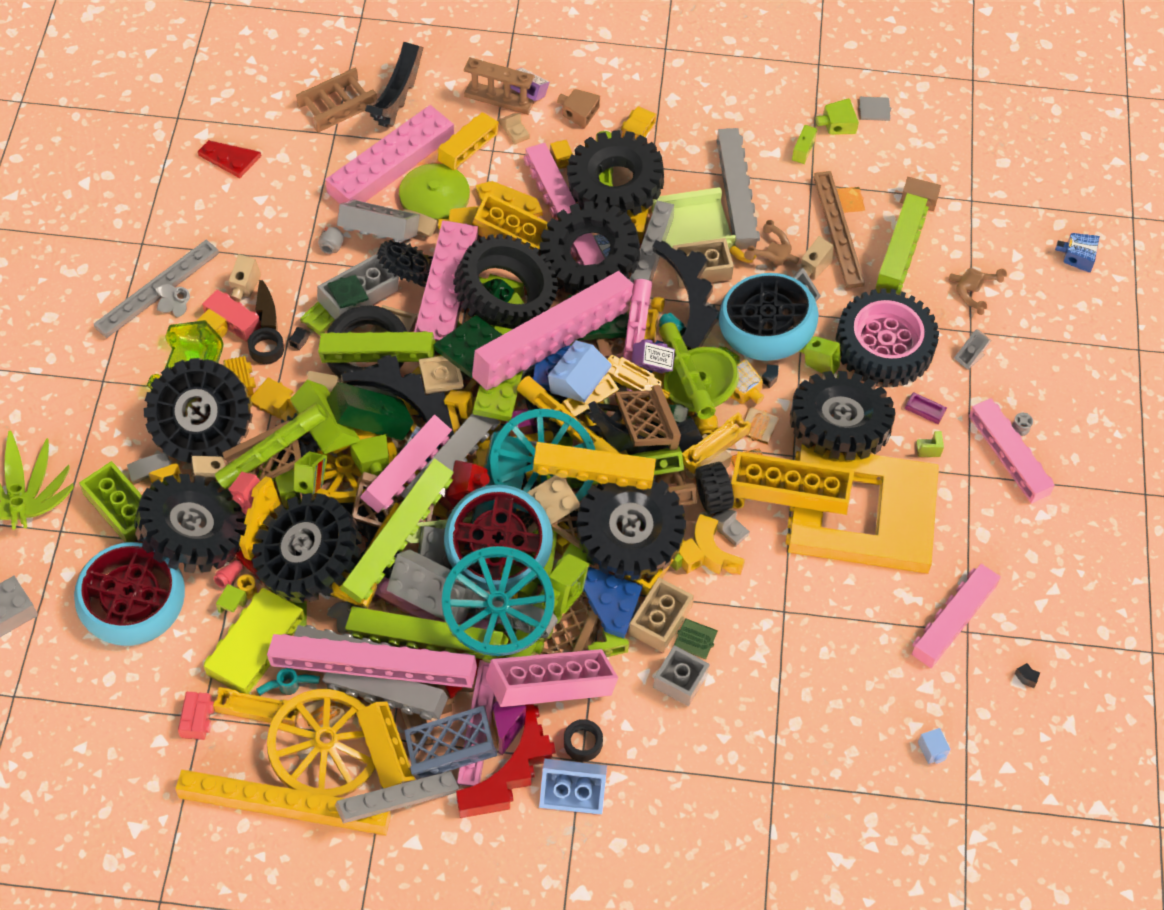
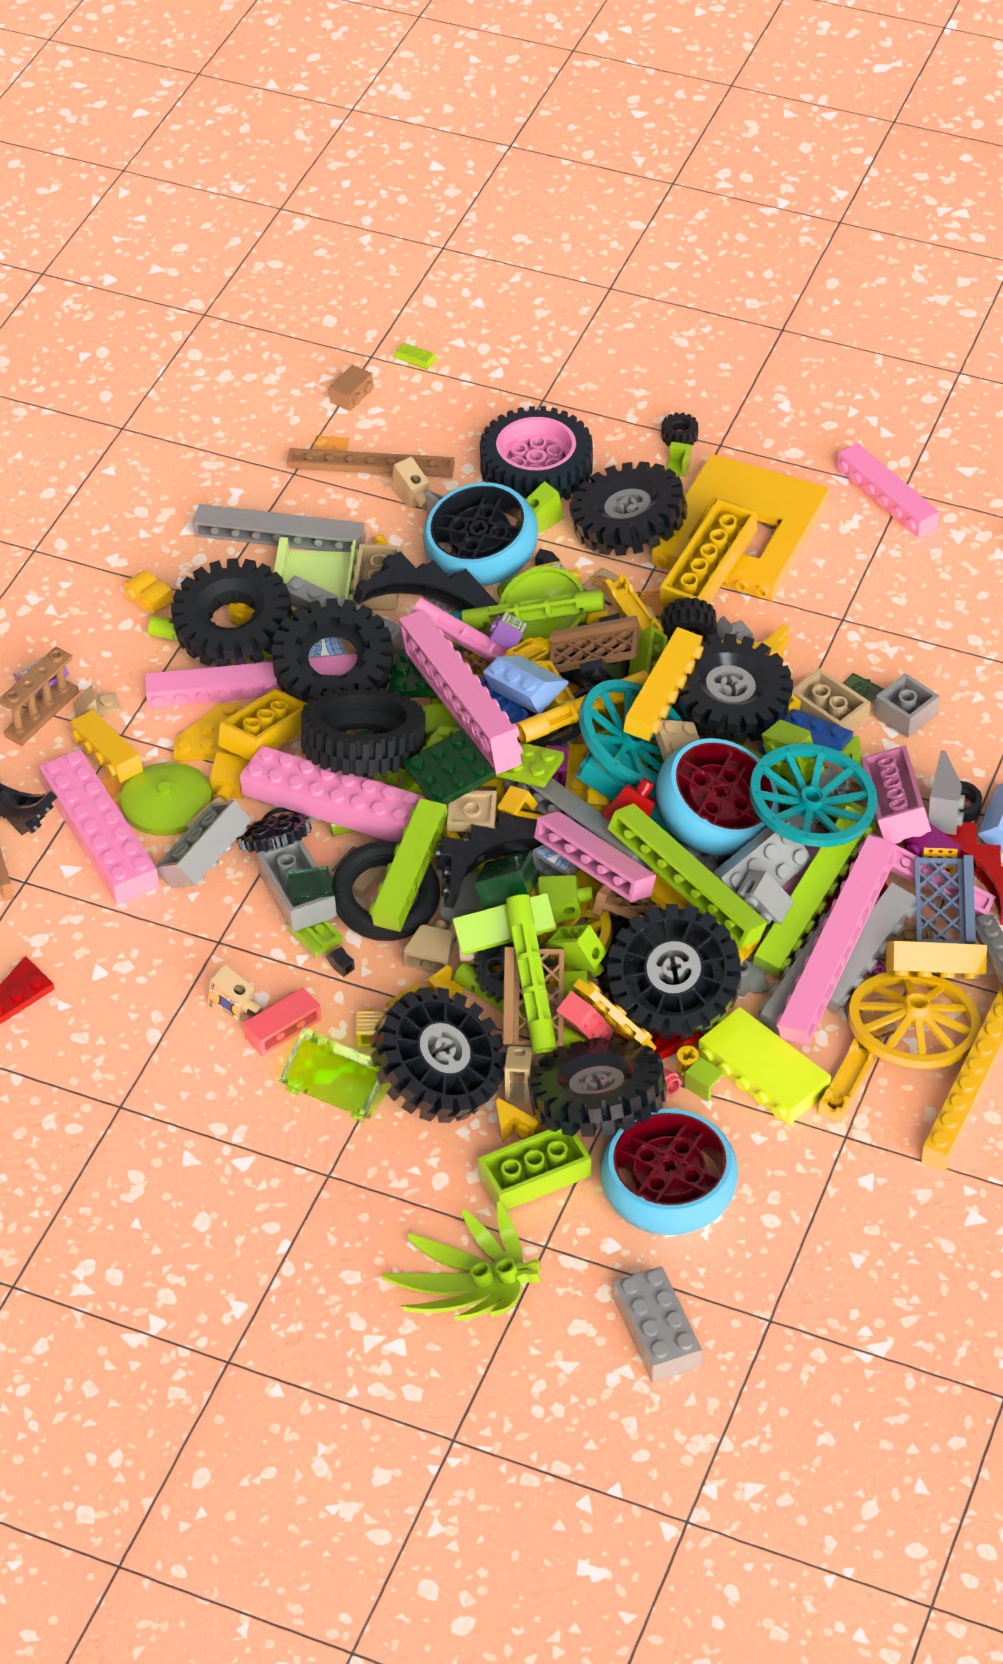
camera: 70 degrees left, 10 degrees down
light grey plate [93,239,219,339] -> none
light grey slope [127,453,171,484] -> none
light grey plate [155,284,190,318] -> none
coral brick [178,691,215,740] -> none
yellow brick [197,309,228,342] -> none
black tyre [247,328,284,364] -> none
dark brown slope [255,280,278,331] -> none
teal piece [256,668,320,696] -> none
light grey head [318,227,344,254] -> none
yellow brick [550,139,573,169] -> none
medium nougat torso [557,89,600,129] -> none
medium nougat piece [744,220,800,266] -> none
lime piece [792,125,817,164] -> none
lime torso [815,98,859,135] -> none
light grey piece [858,96,892,121] -> none
lime brick [875,193,929,295] -> none
magenta tile [905,392,947,425] -> none
medium nougat piece [949,268,1007,315] -> none
light grey slope [954,329,992,370] -> none
bright pink brick [969,398,1055,504] -> none
light grey wheel [1012,412,1033,436] -> none
black piece [1015,663,1041,688] -> none
torso [1055,233,1100,273] -> none
none -> lime tile [393,343,438,370]
none -> black tyre [661,412,698,446]
none -> brick [737,871,794,924]
none -> light grey slope [928,750,965,835]

